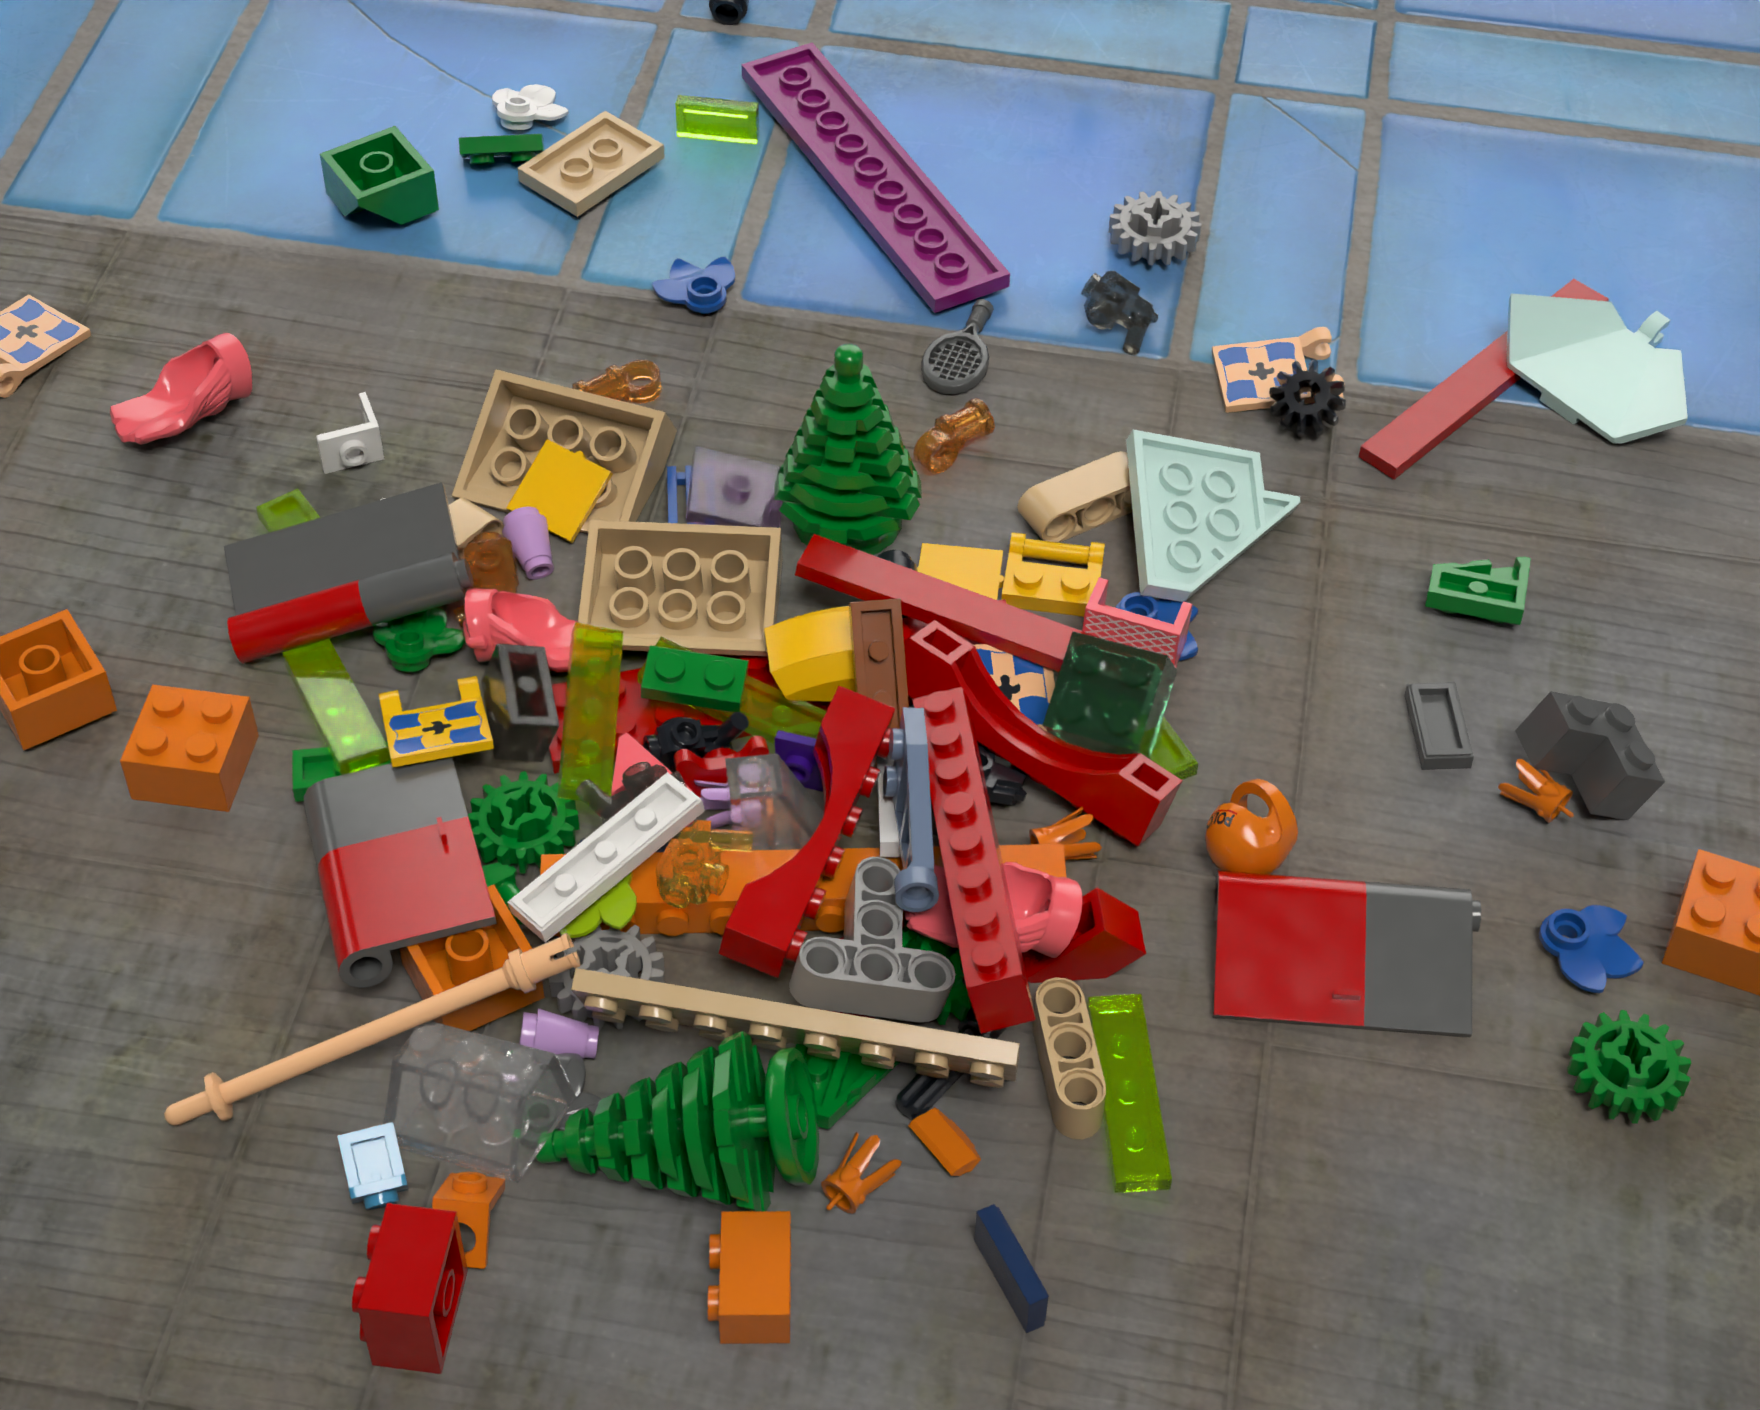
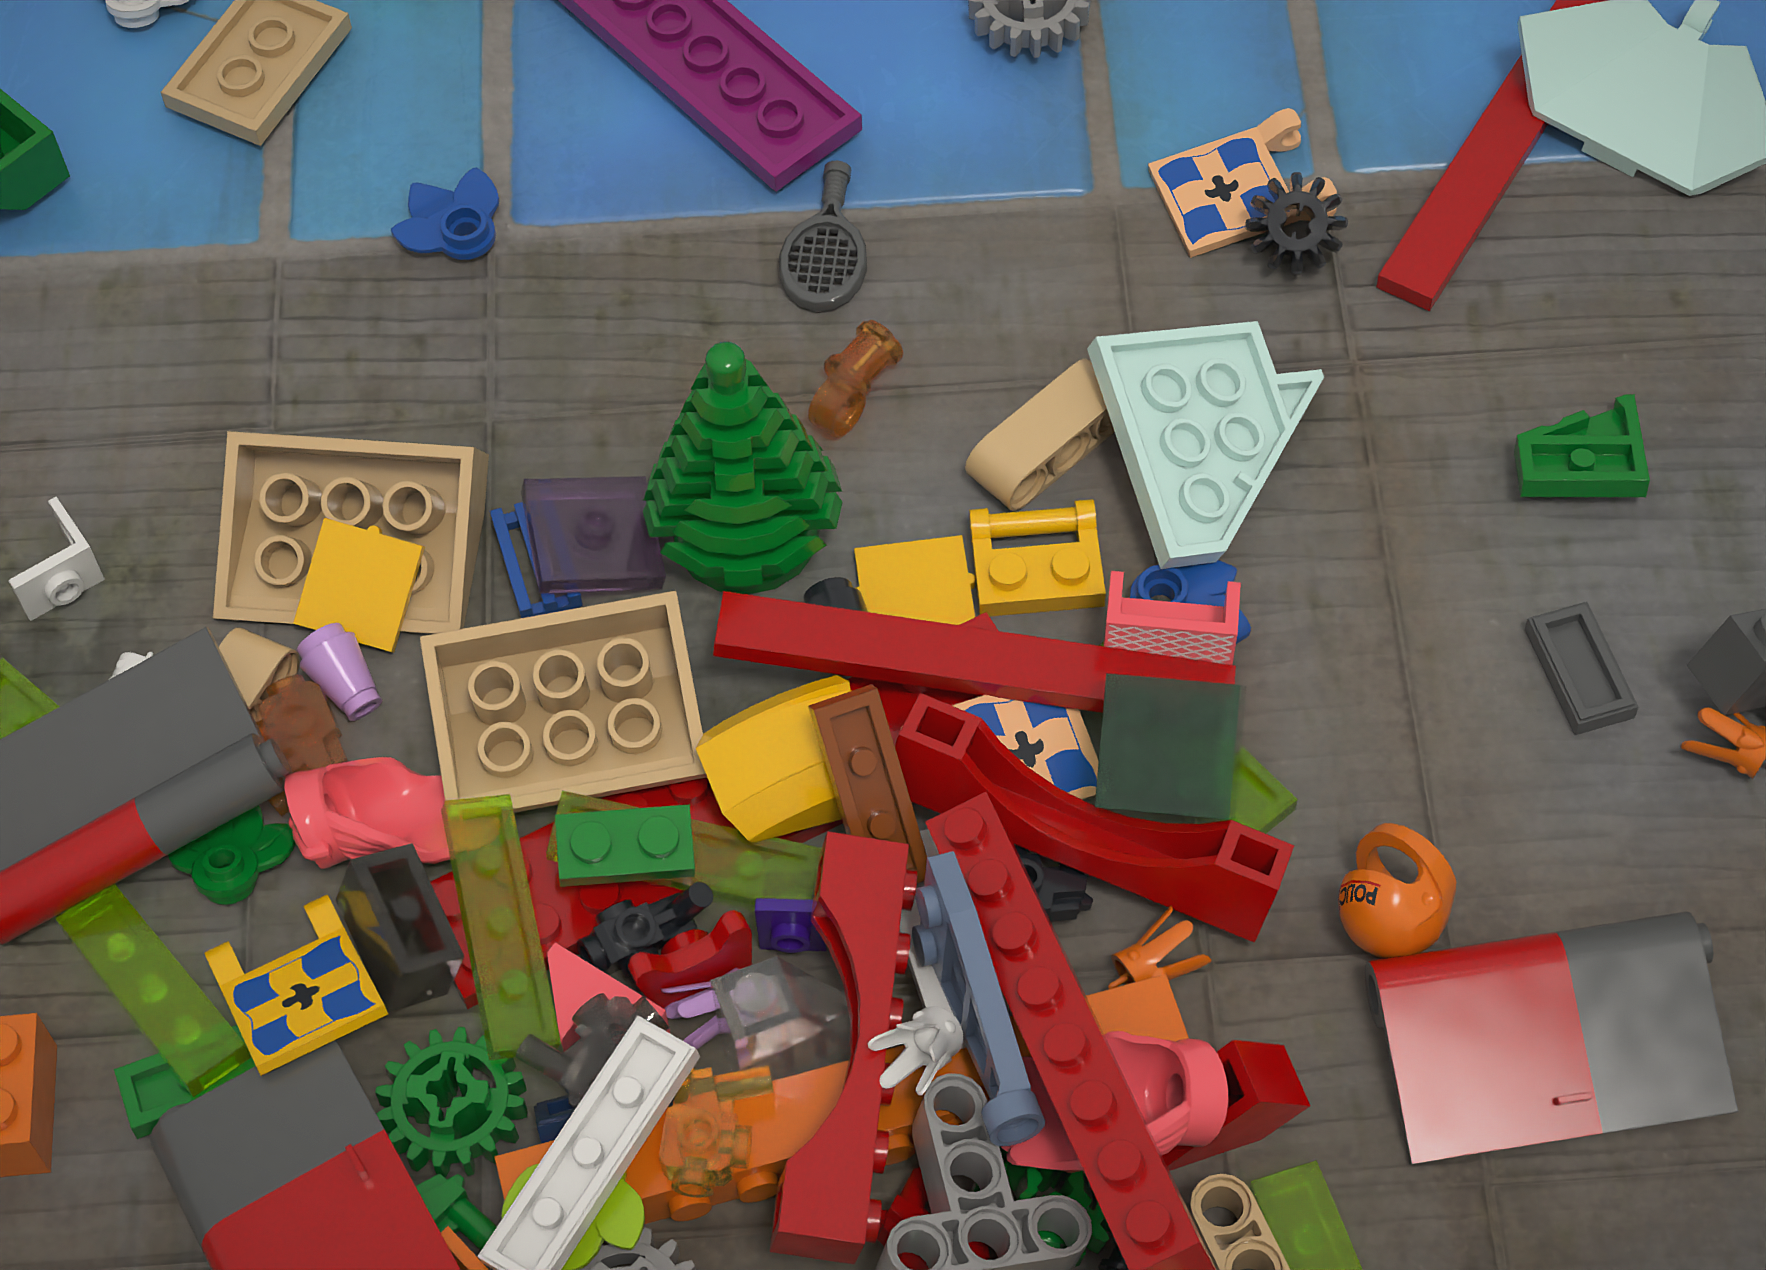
camera: 10 degrees left, 10 degrees up
green plate [459,134,544,165] -> none
clear orange connector [572,360,662,403] -> none
clear smoke piece [1081,271,1159,355] -> none
none -> white piece [868,1006,963,1095]

